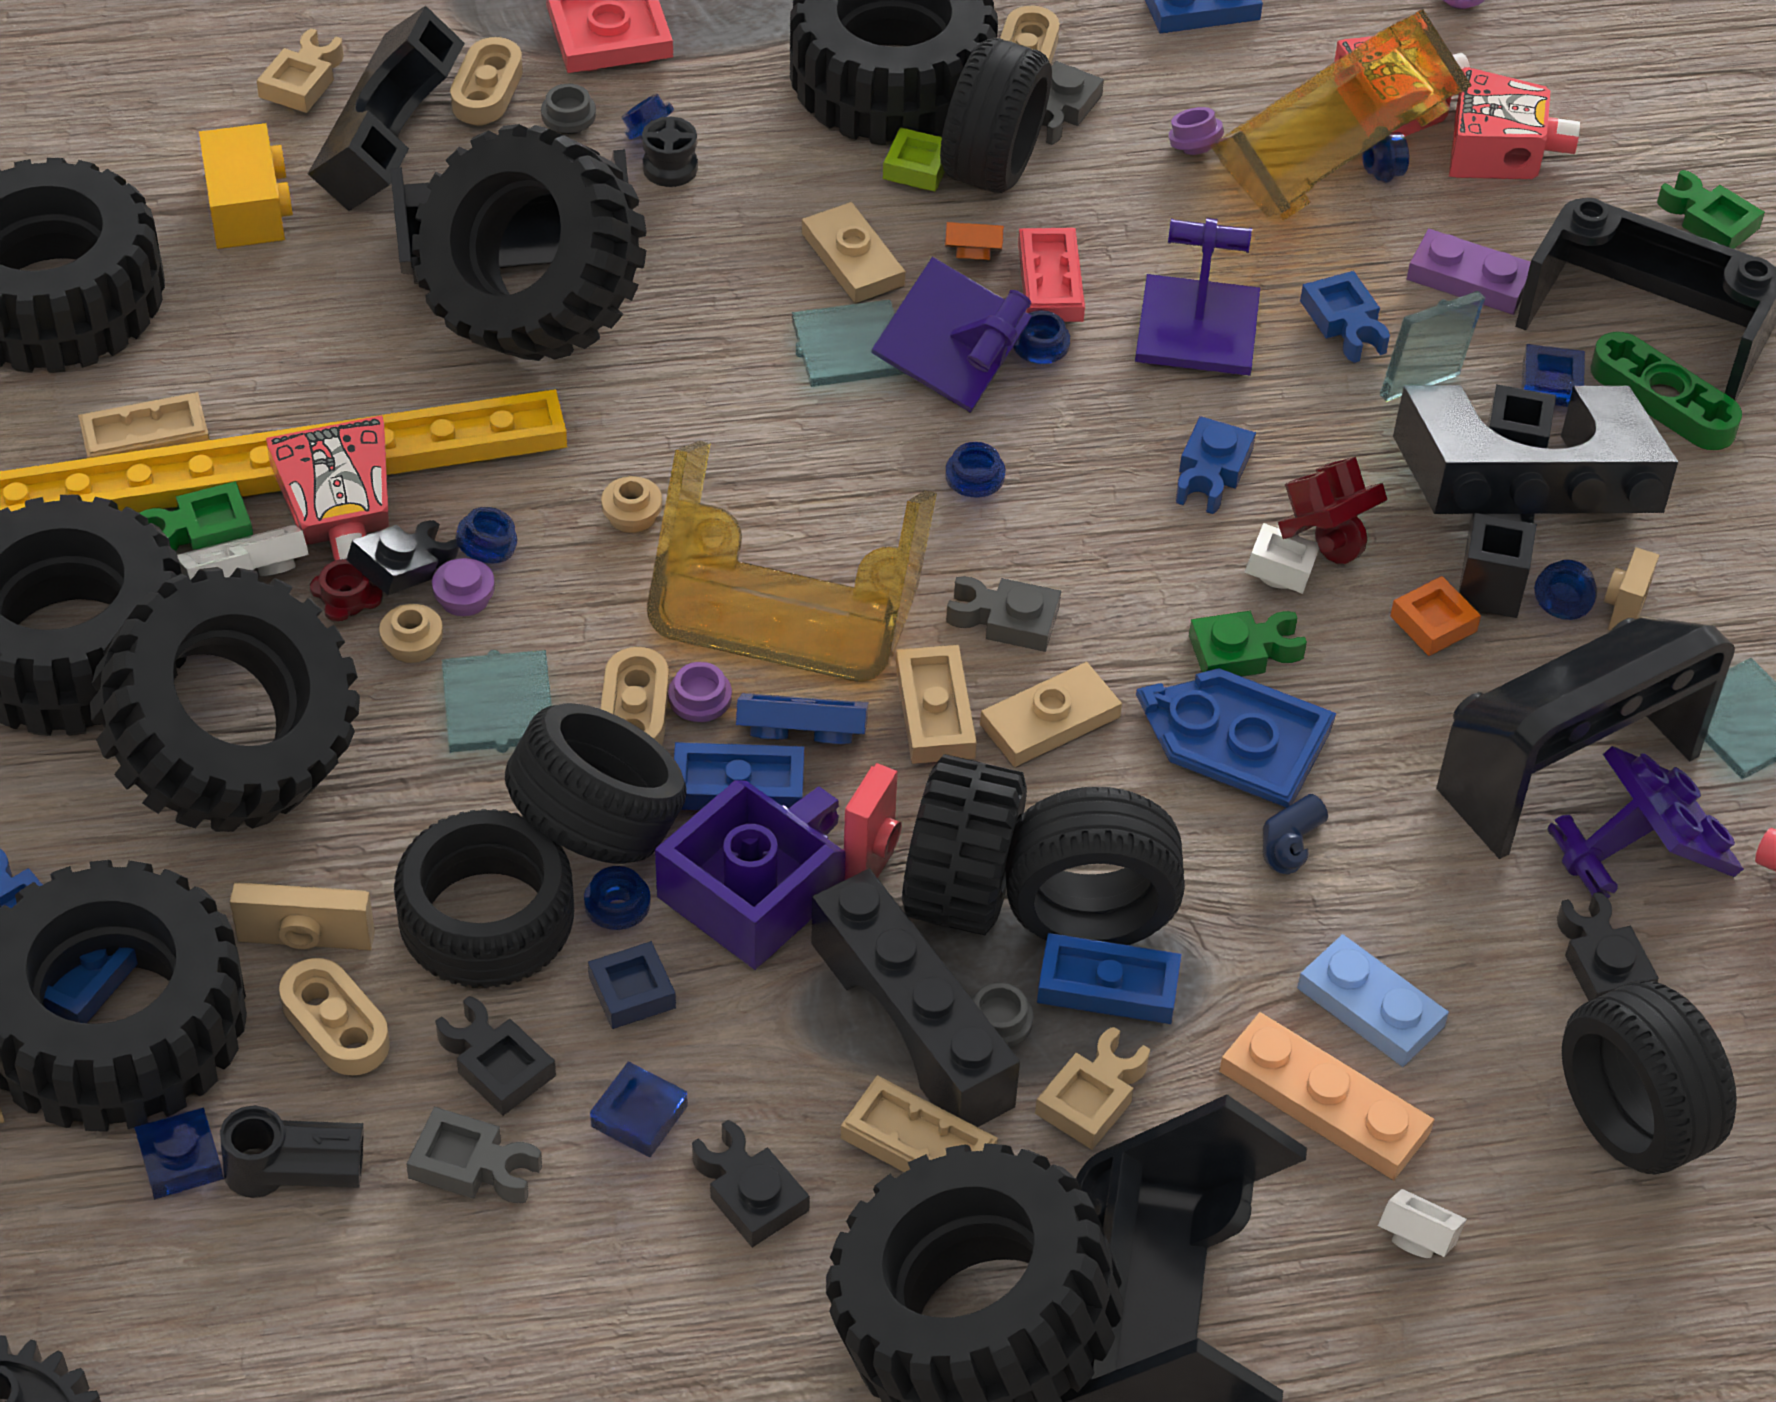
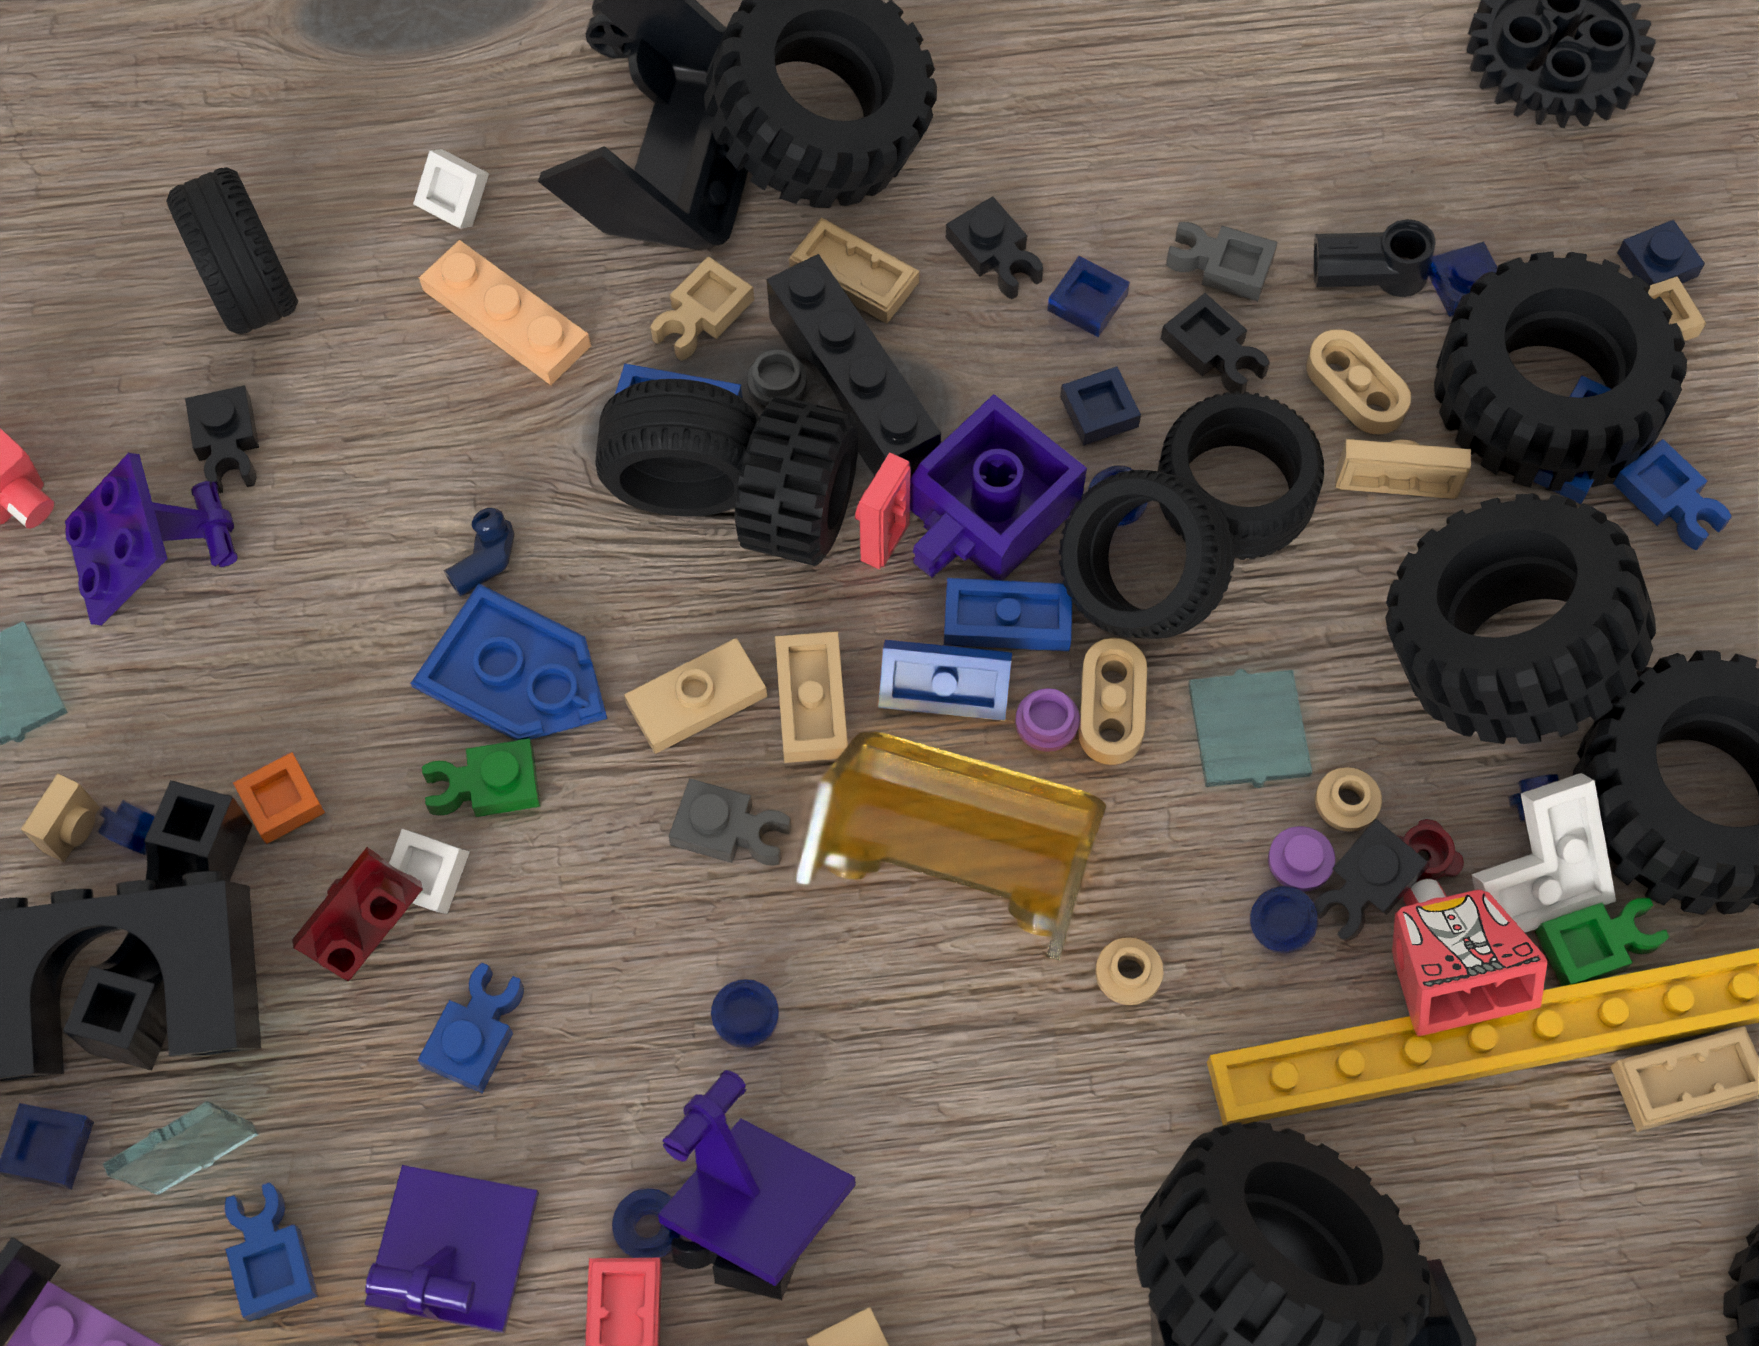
camera: 175 degrees left, 15 degrees up
clear light blue piece [792,299,905,387] -> none
light blue plate [1297,934,1449,1067] -> none
black windscreen [1436,616,1735,859] -> none

